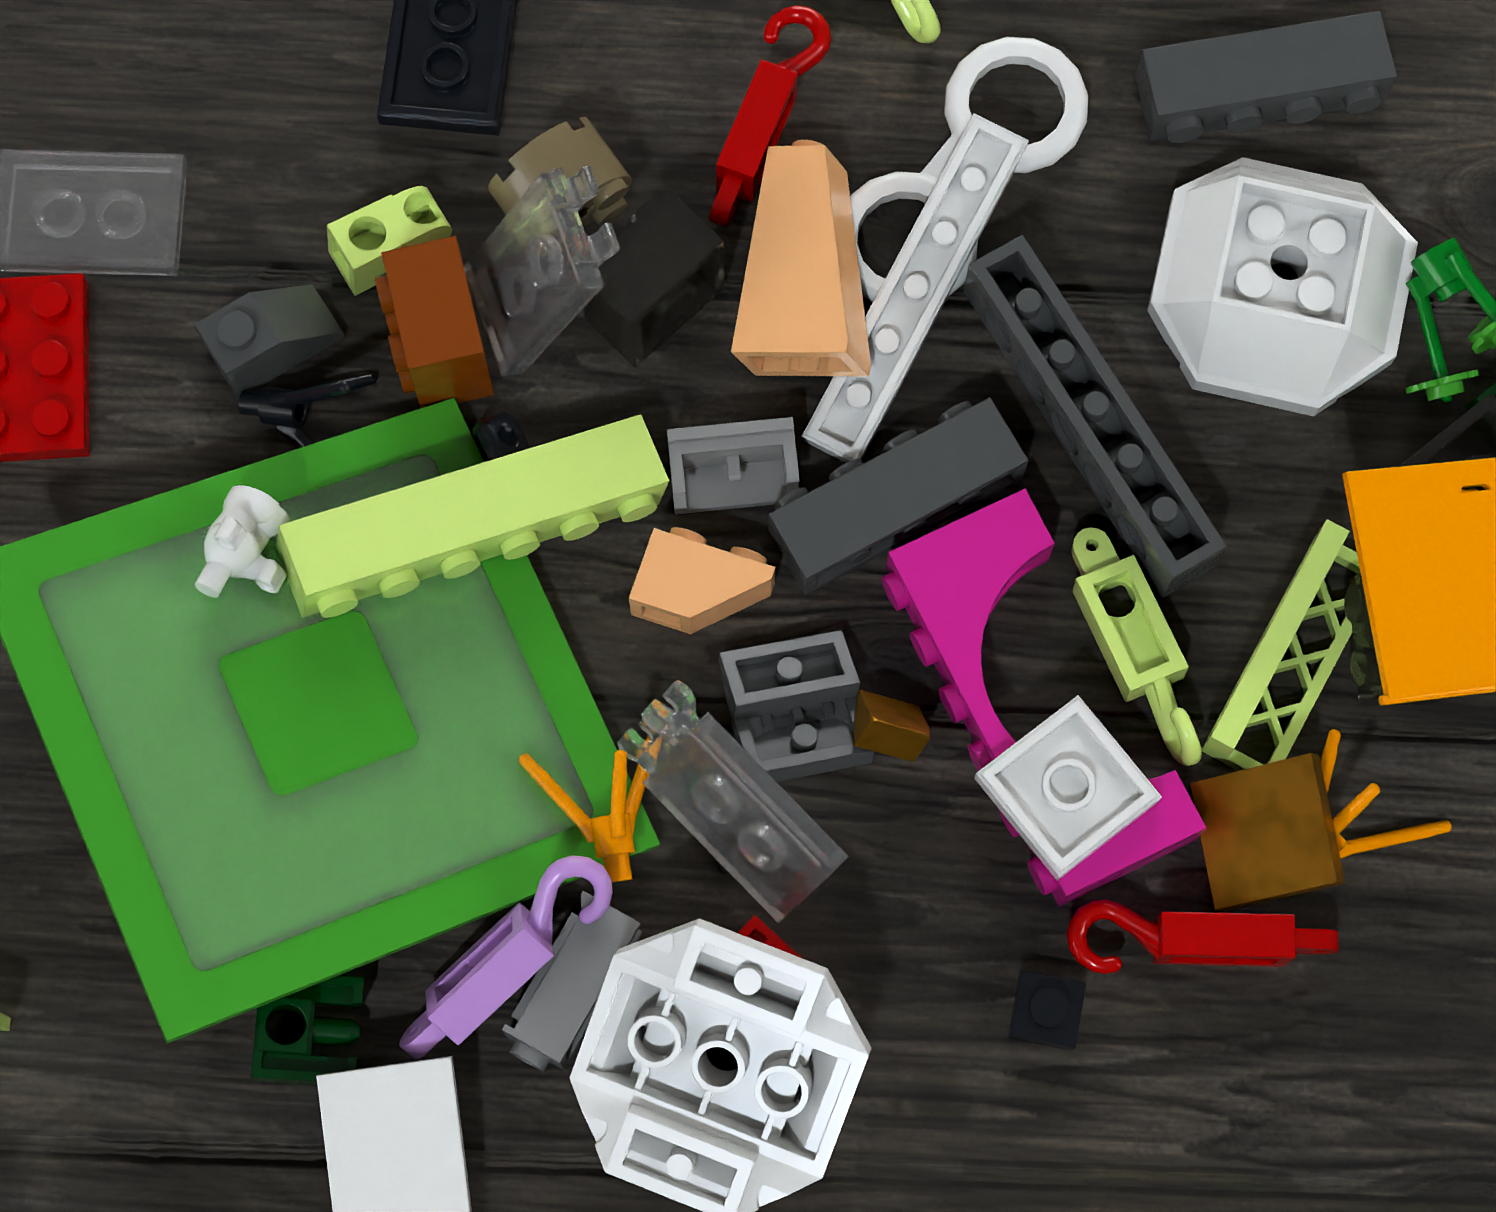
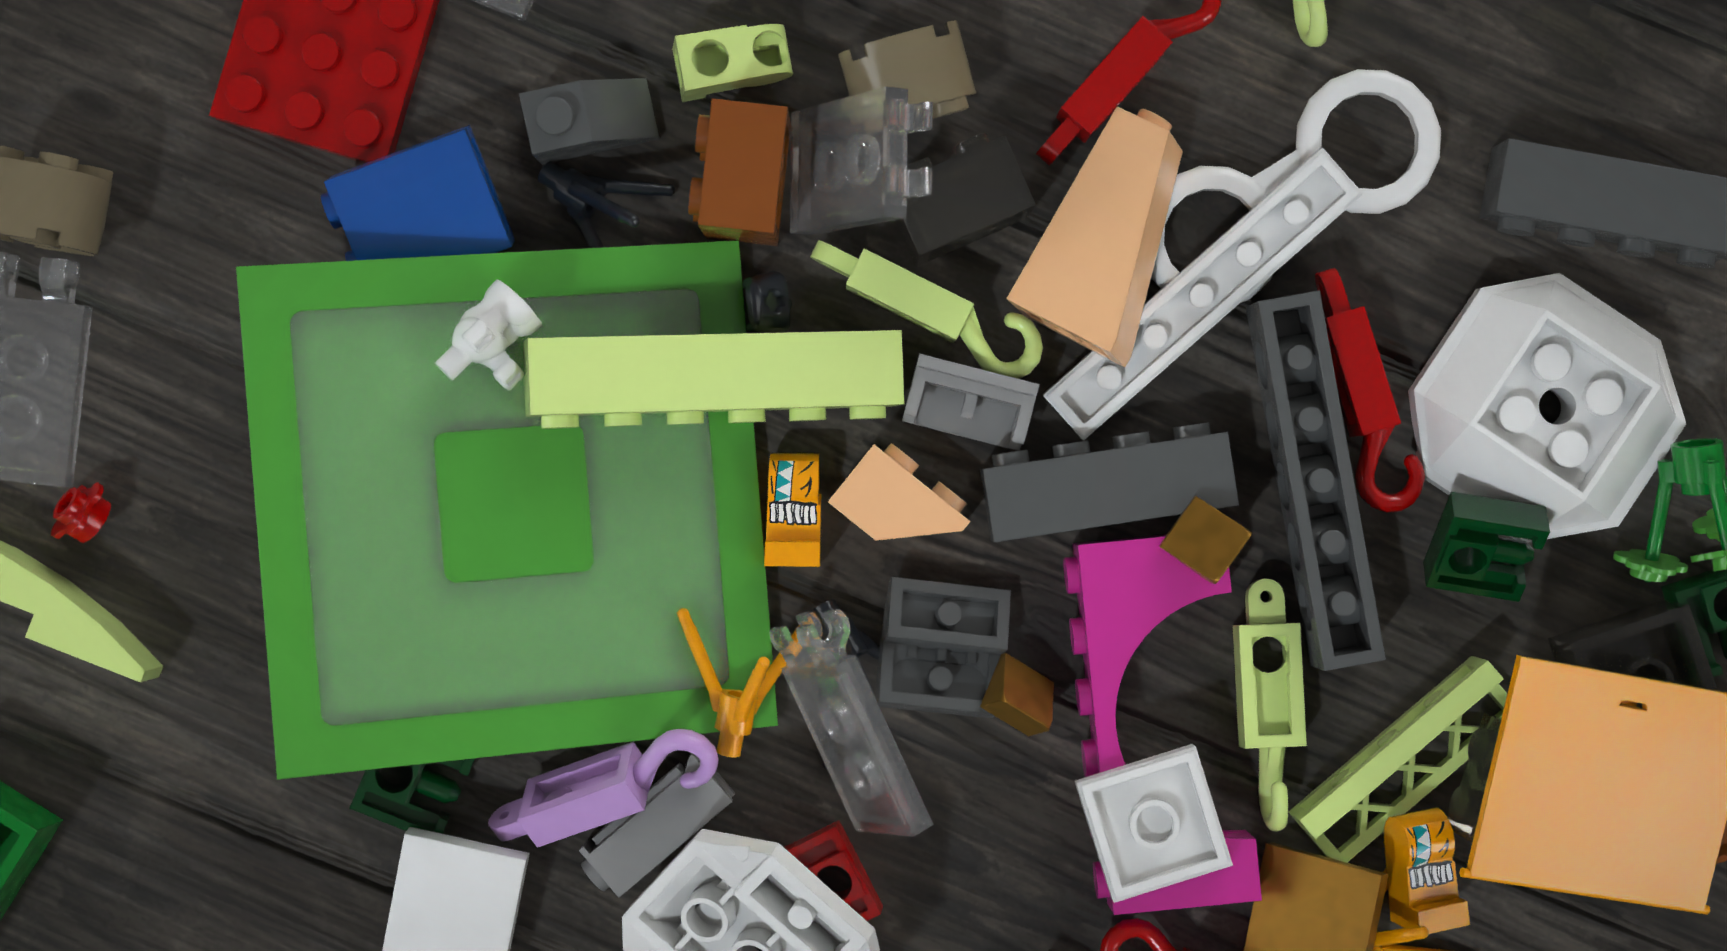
camera: 20 degrees right, 15 degrees up
none -> blue brick [321,125,515,261]
none -> light orange leg [764,453,822,567]
none -> yellowish green piece [810,240,1043,379]
none -> pearl gold slope [1159,496,1252,584]
none -> red piece [1315,268,1425,512]
none -> light orange leg [1384,808,1470,934]
none -> dark green brick [1423,492,1550,602]

